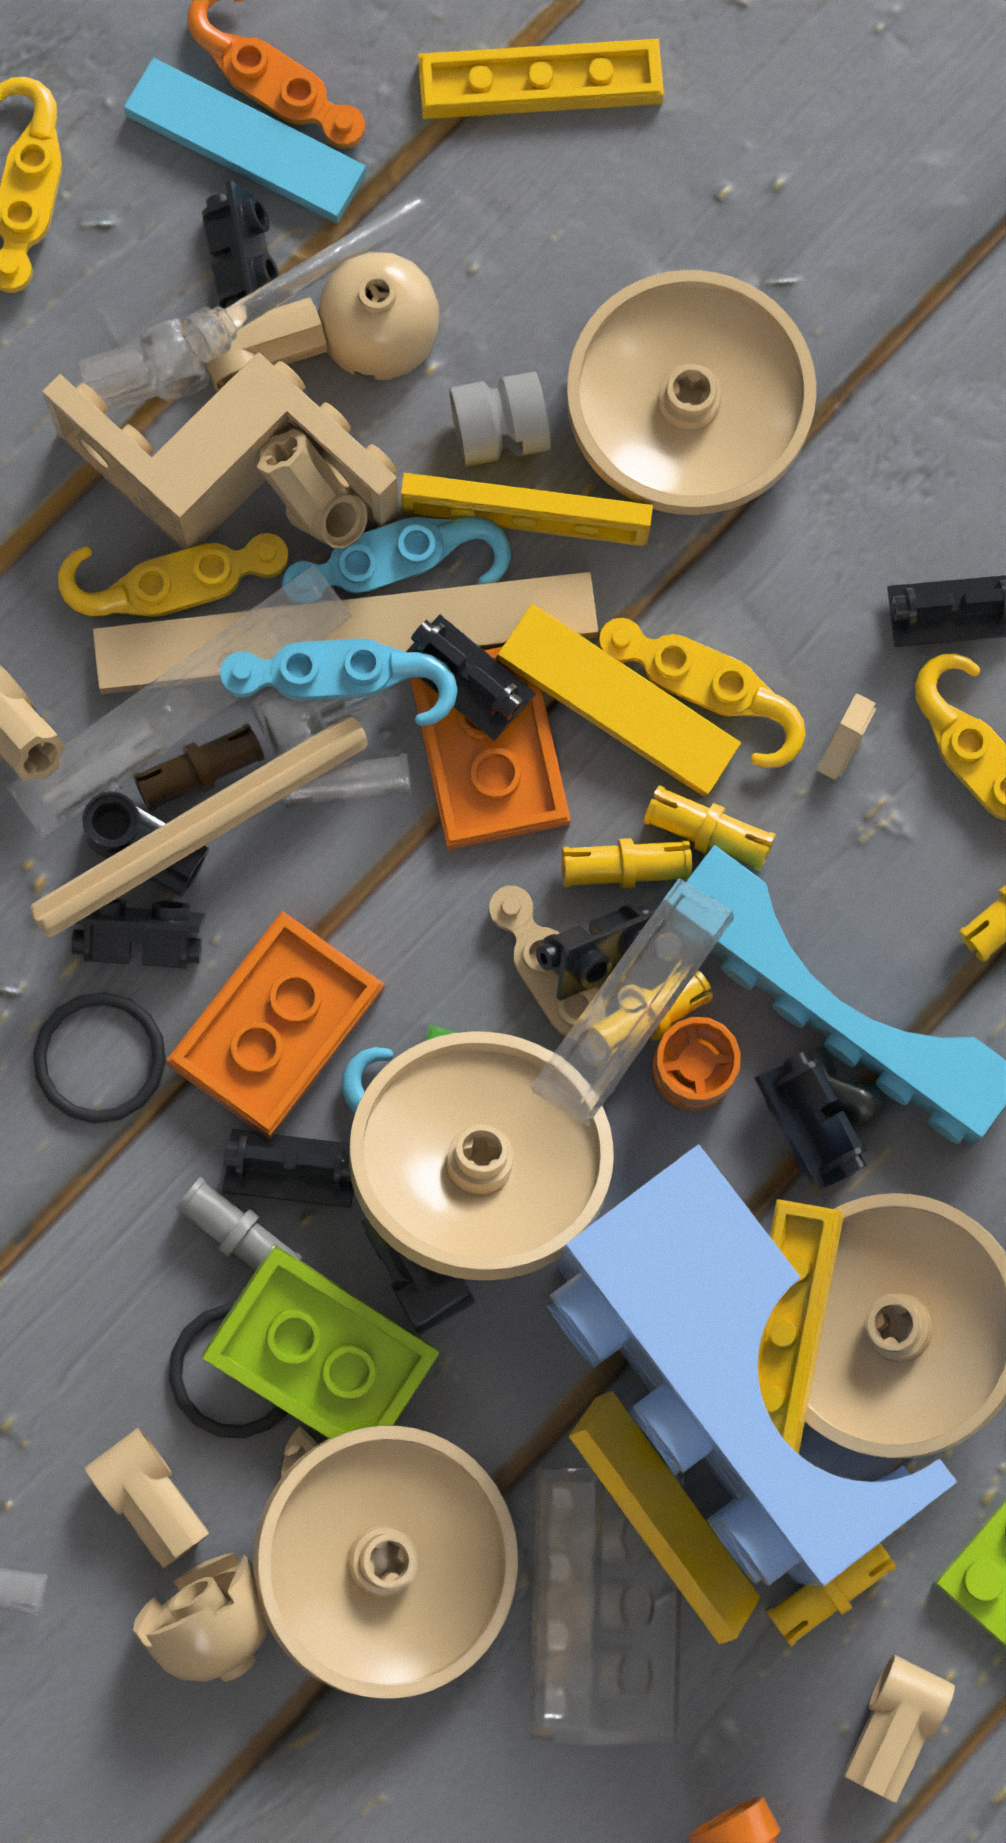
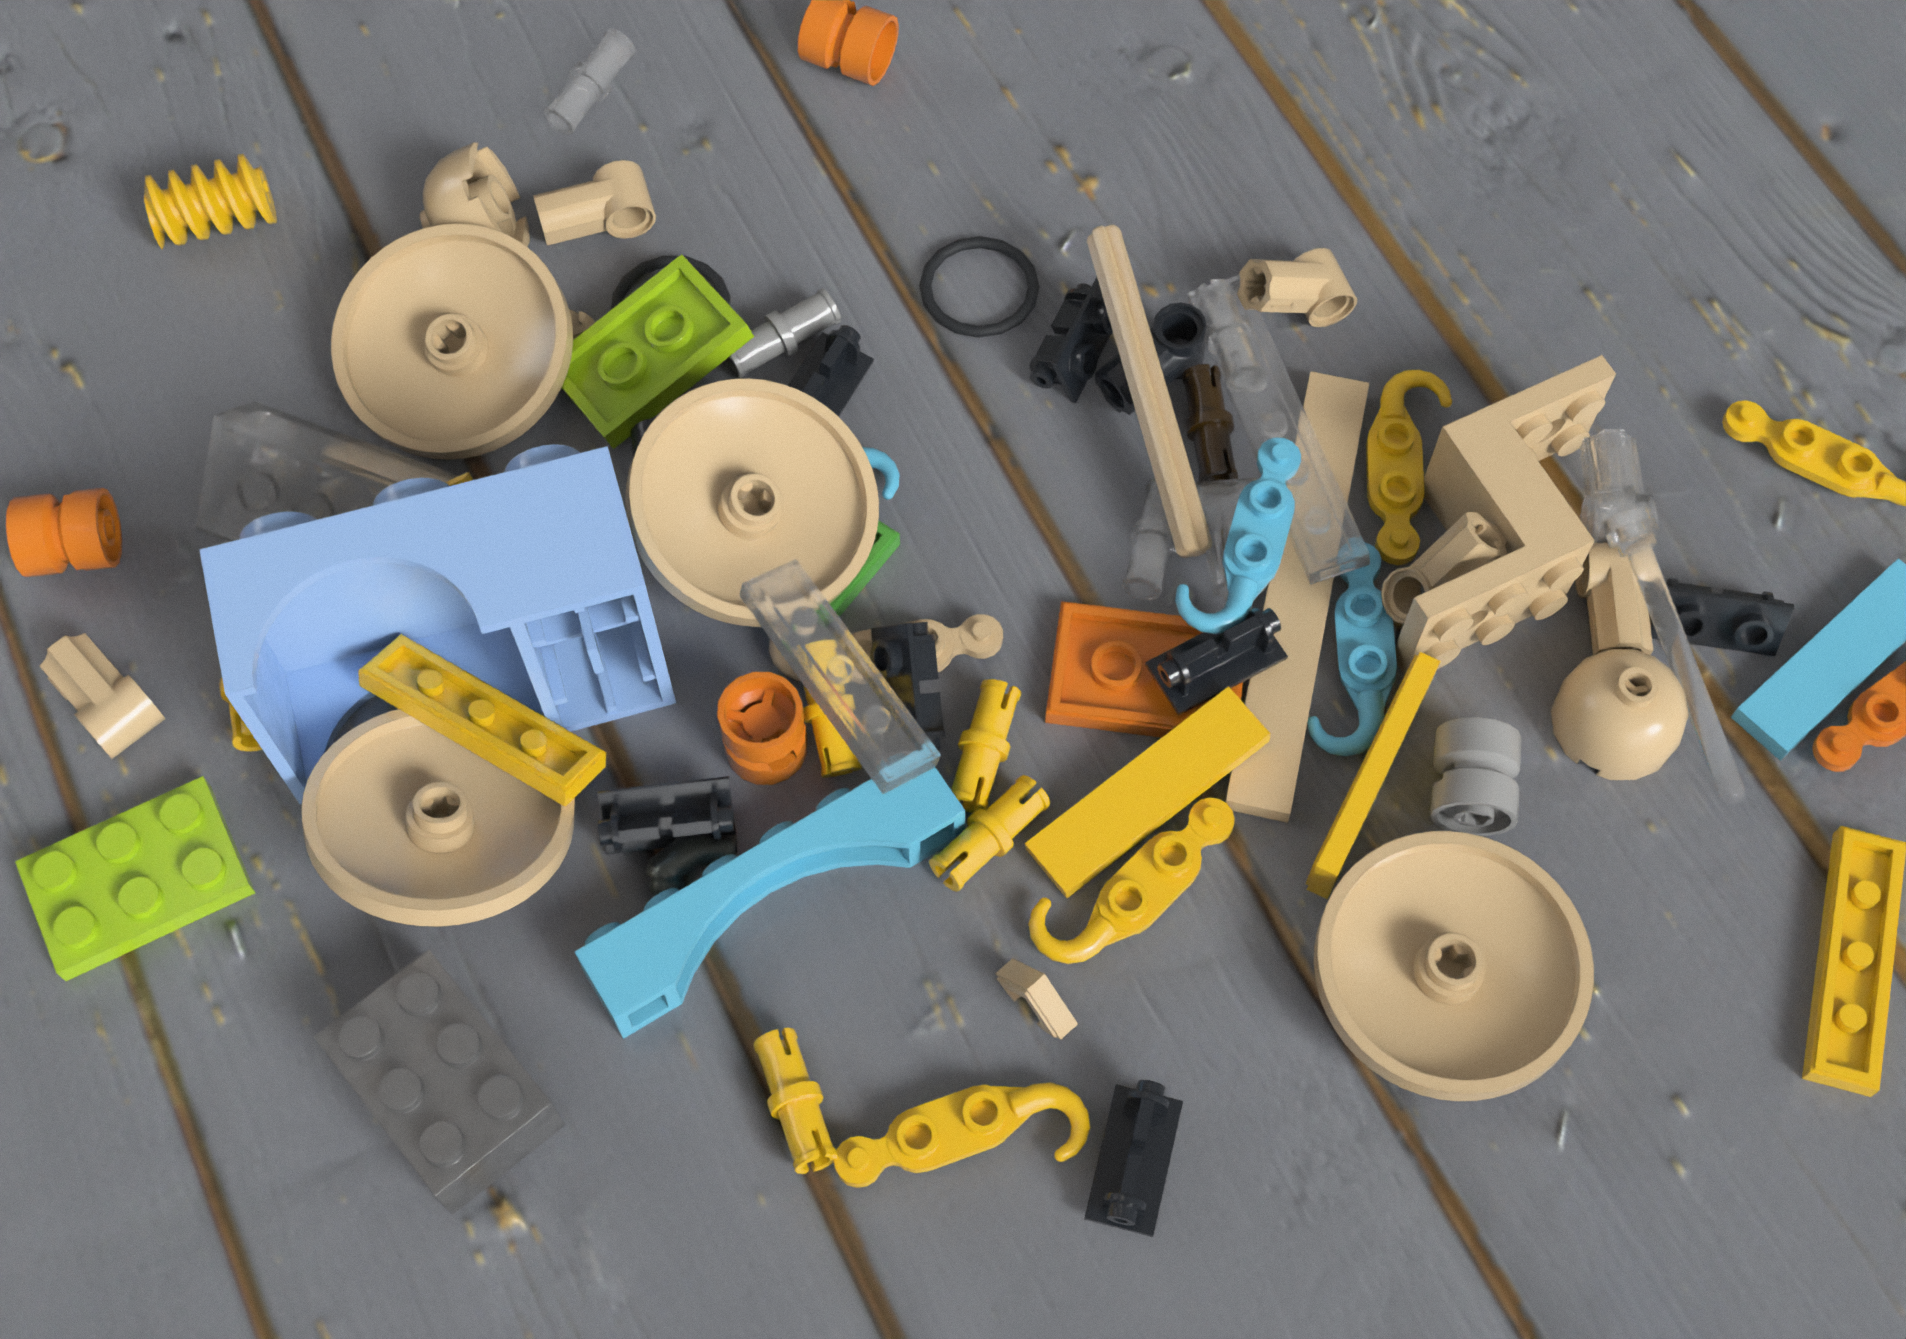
camera: 115 degrees right, 15 degrees down
orange tile [166,911,385,1140] -> none

